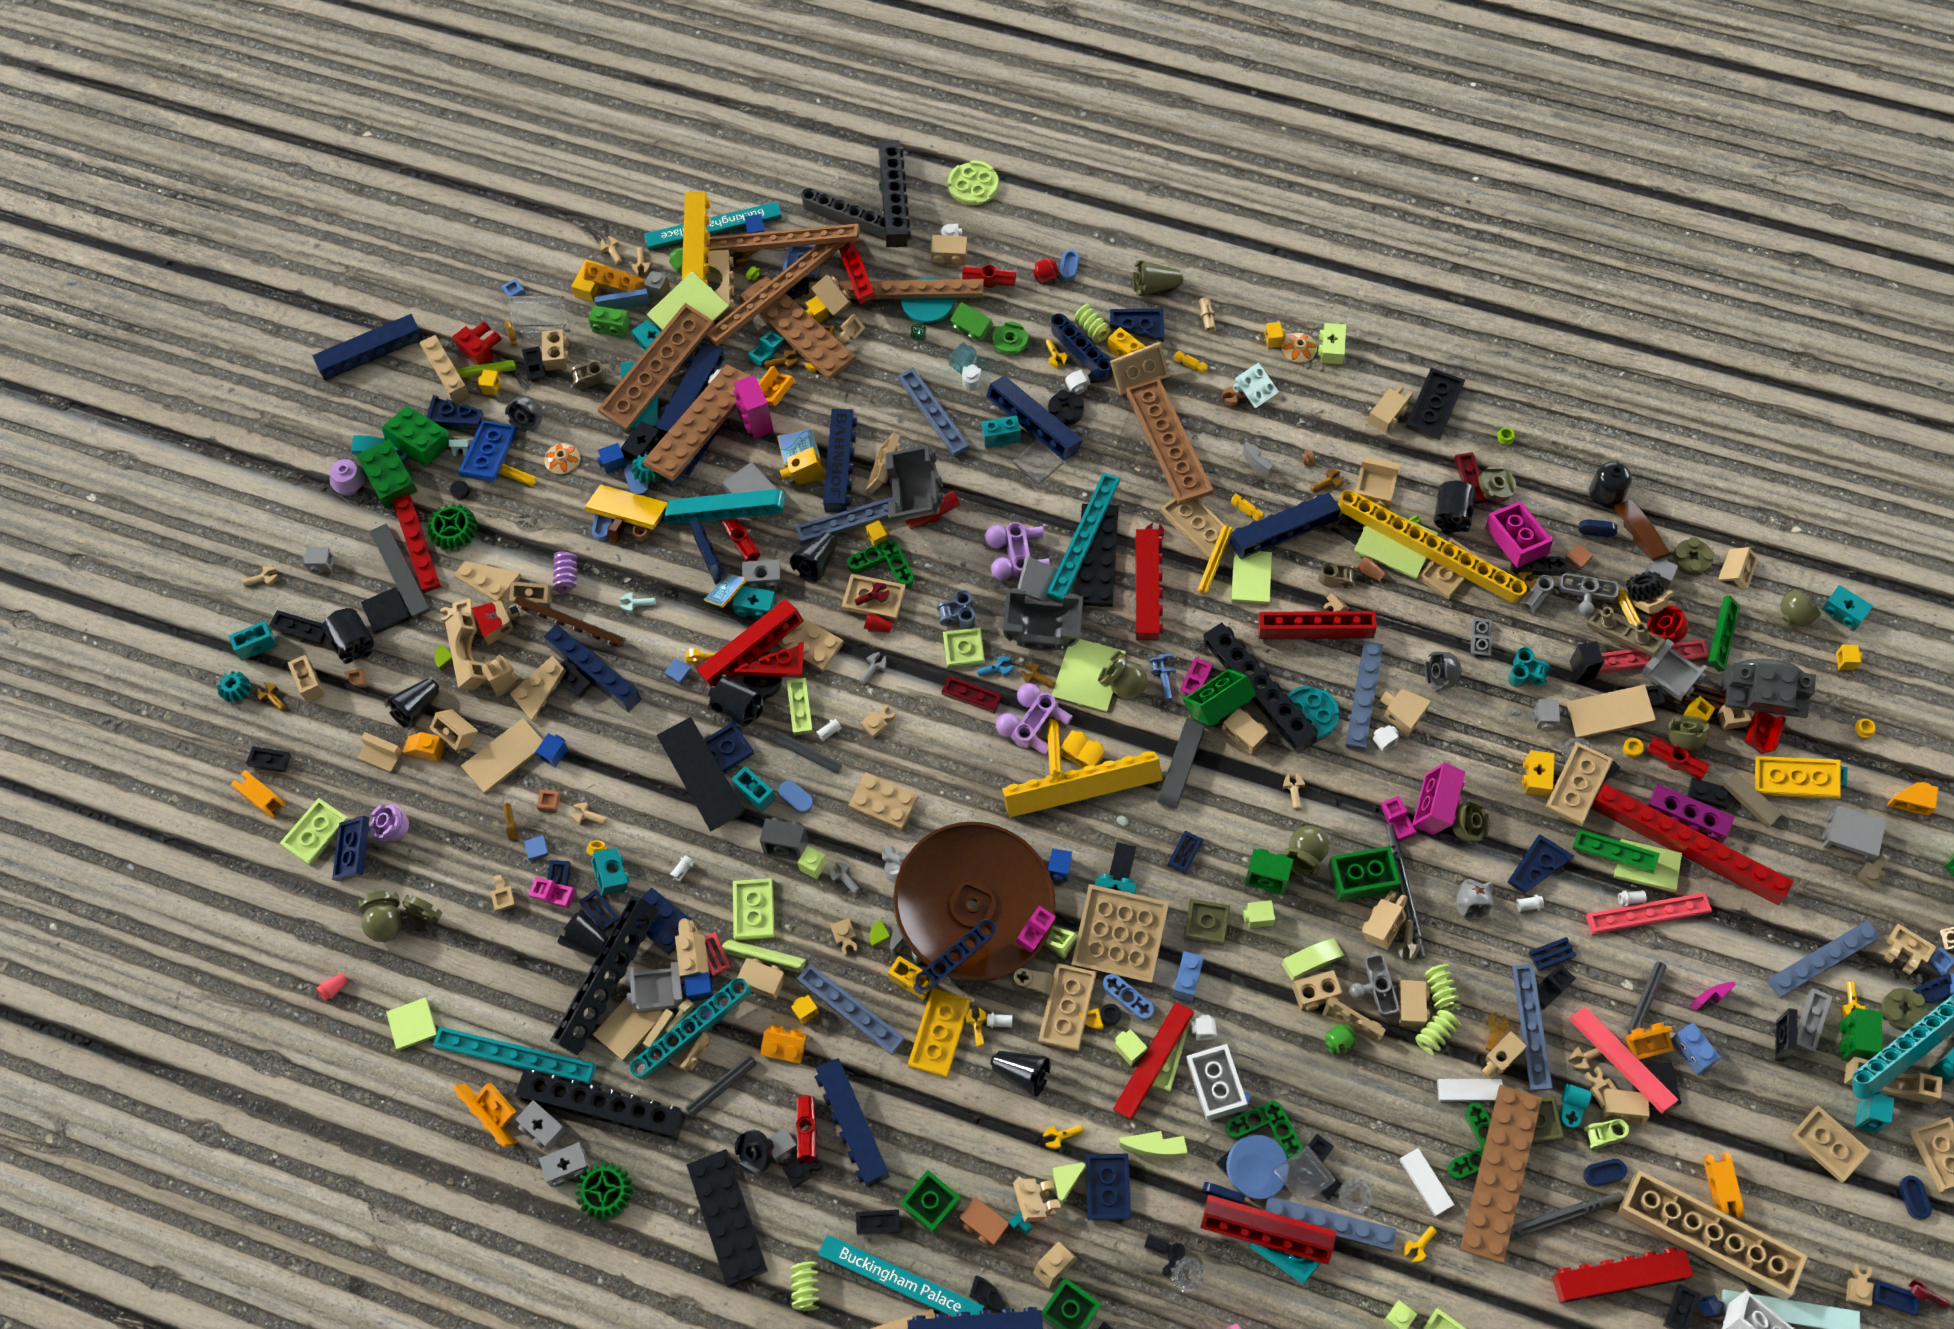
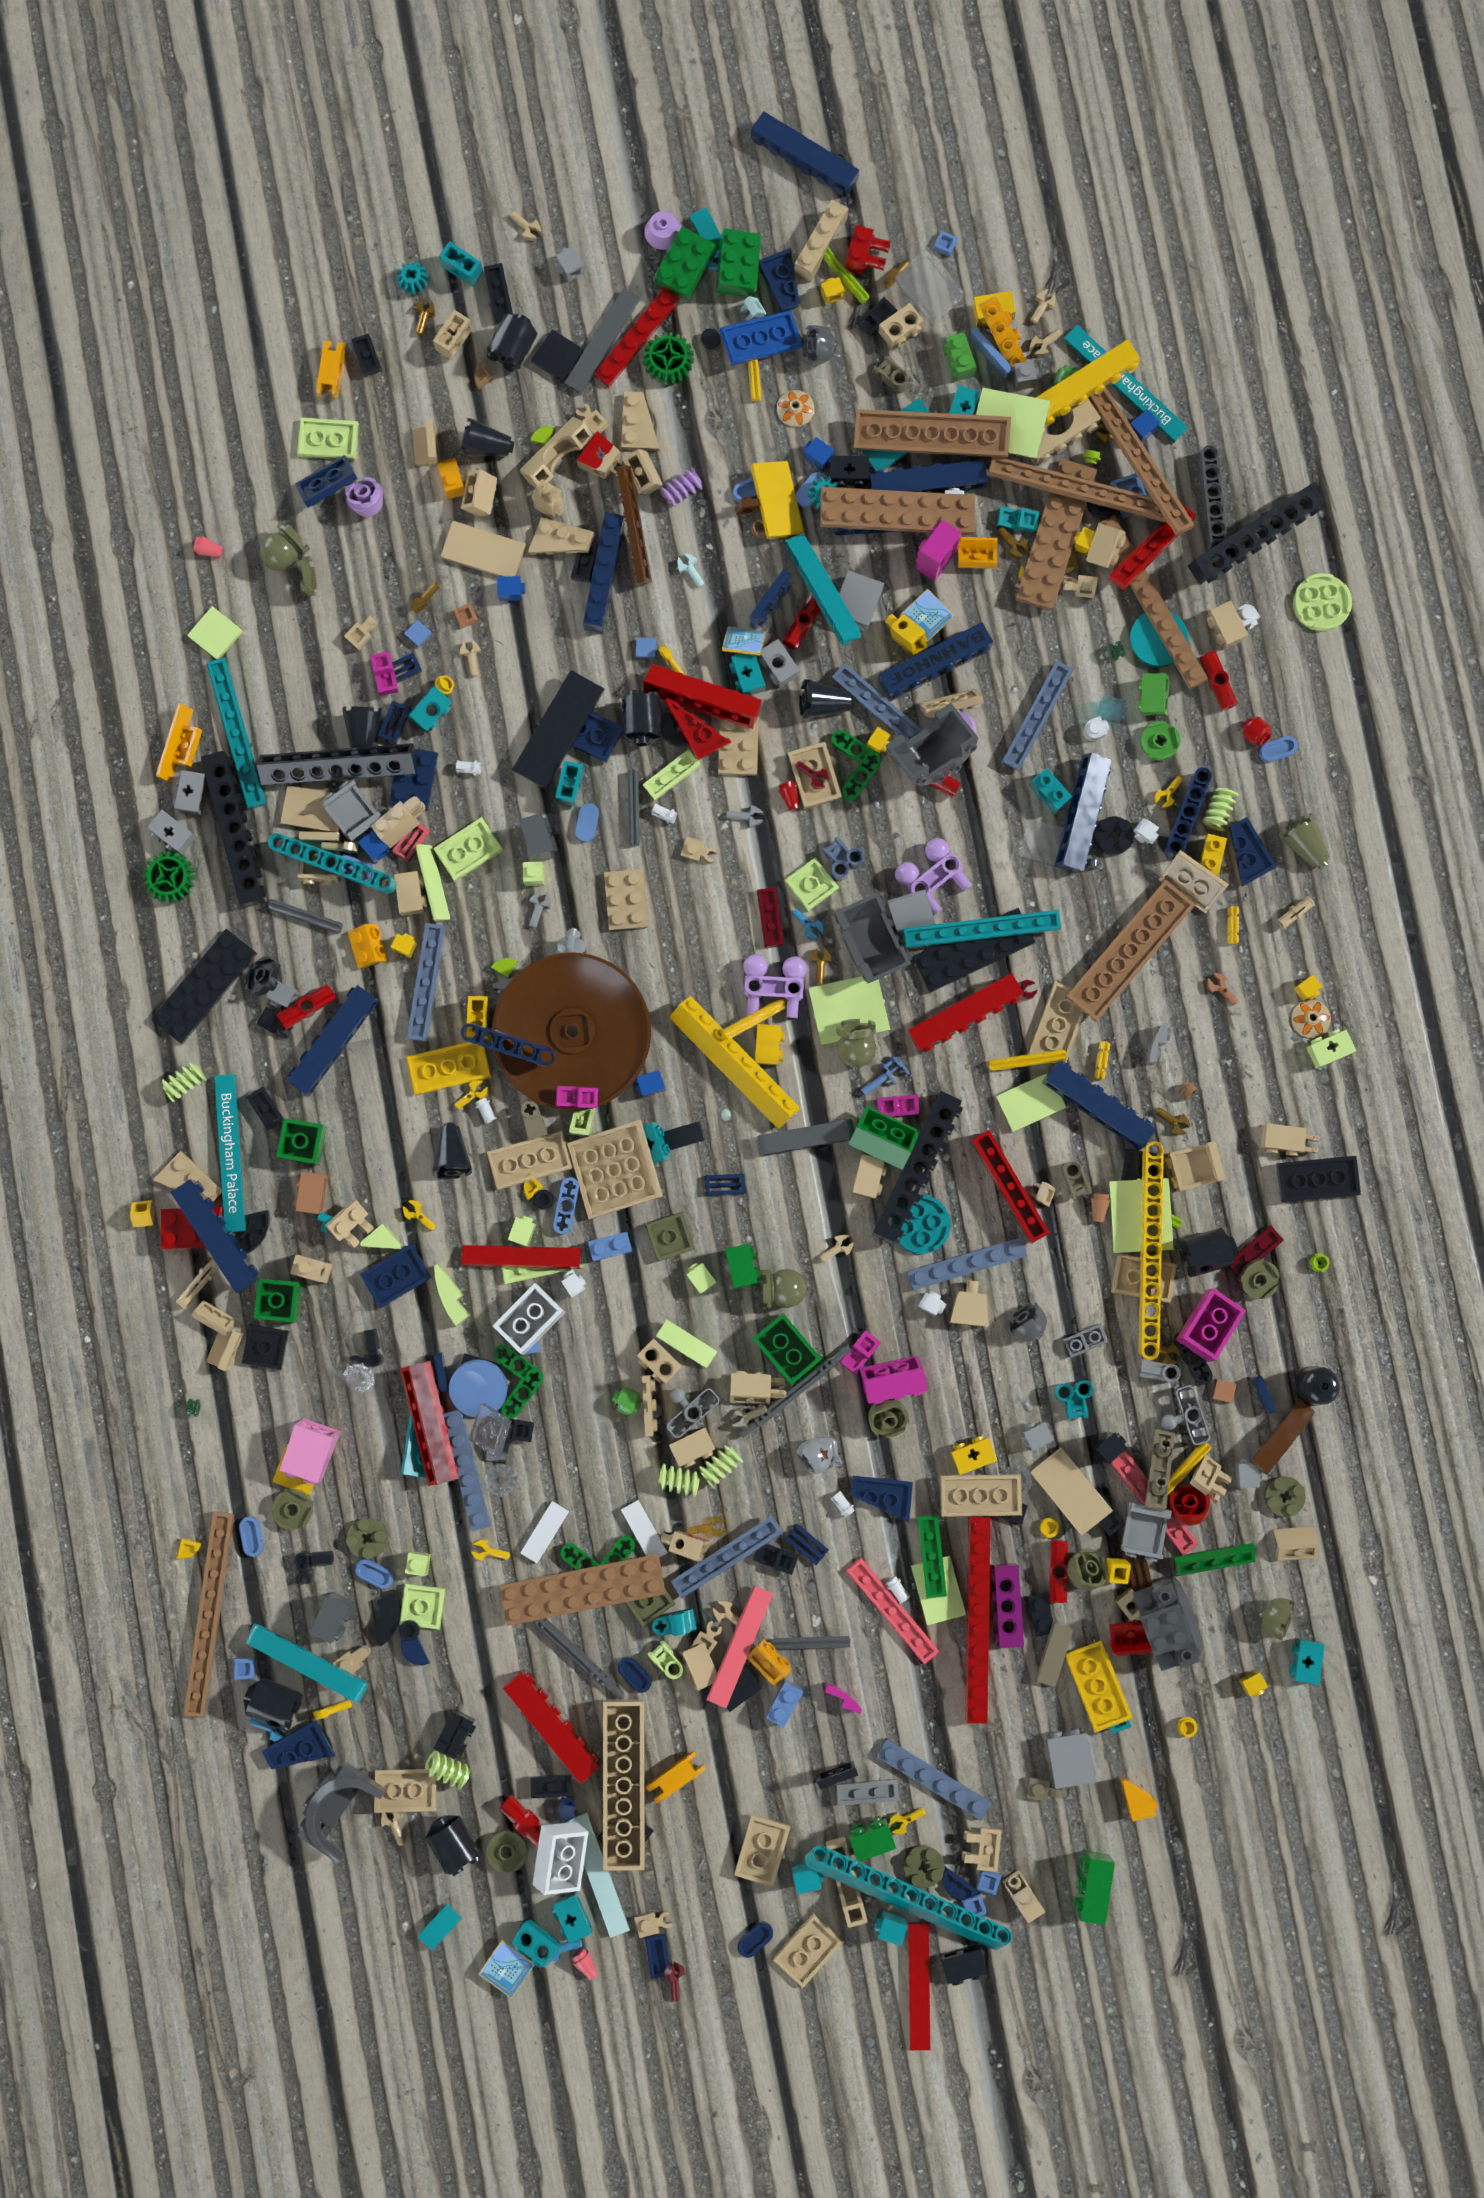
camera: 55 degrees right, 20 degrees up
tan plate [830,918,858,957] -> none
light aqua hinge [1233,362,1279,408] -> none
black tyre [1626,572,1664,602] -> none

